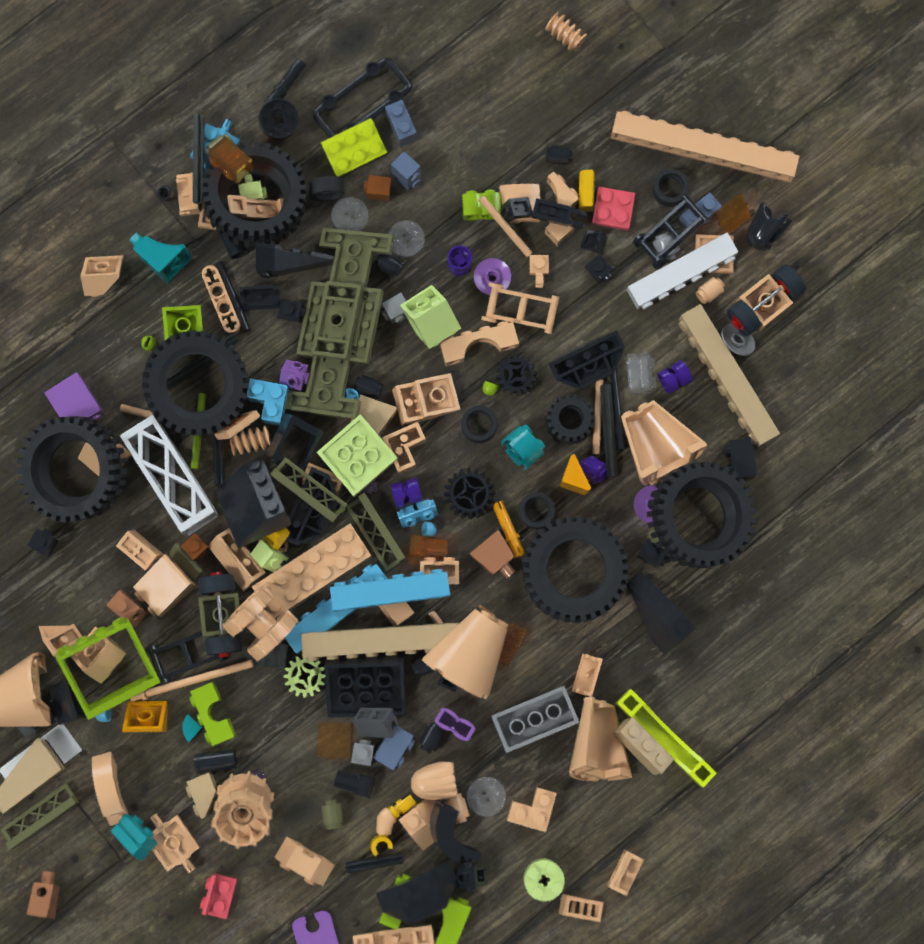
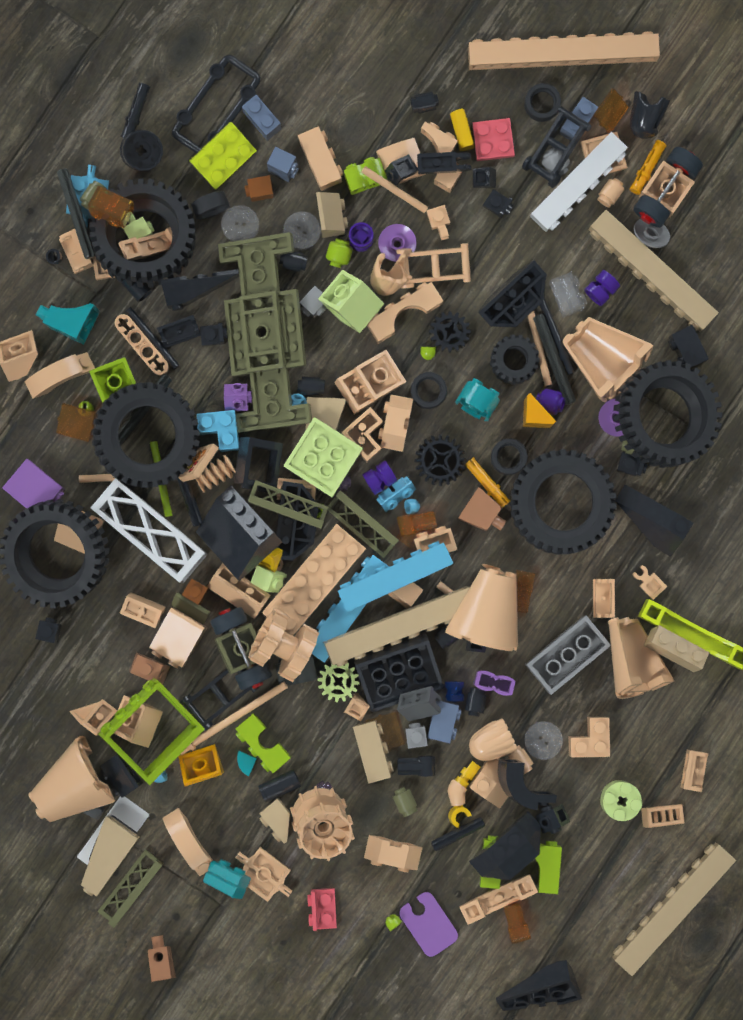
camera: 20 degrees left, 5 degrees up
none -> light nougat arch [25,352,95,398]
none -> clear orange piece [56,403,95,442]
none -> light nougat brick [298,126,344,191]
none -> tan slope [316,192,348,238]
none -> lime head [326,238,353,268]
none -> light nougat slope [344,692,370,721]
none -> tan brick [353,720,394,784]
none -> light nougat hair [370,253,412,296]
none -> light nougat brick [378,395,413,452]
none -> lime hinge [385,914,402,931]
none -> clear blue wheel [445,681,464,701]
none -> light orange pin [629,140,667,195]
none -> light nougat plate [632,565,667,600]

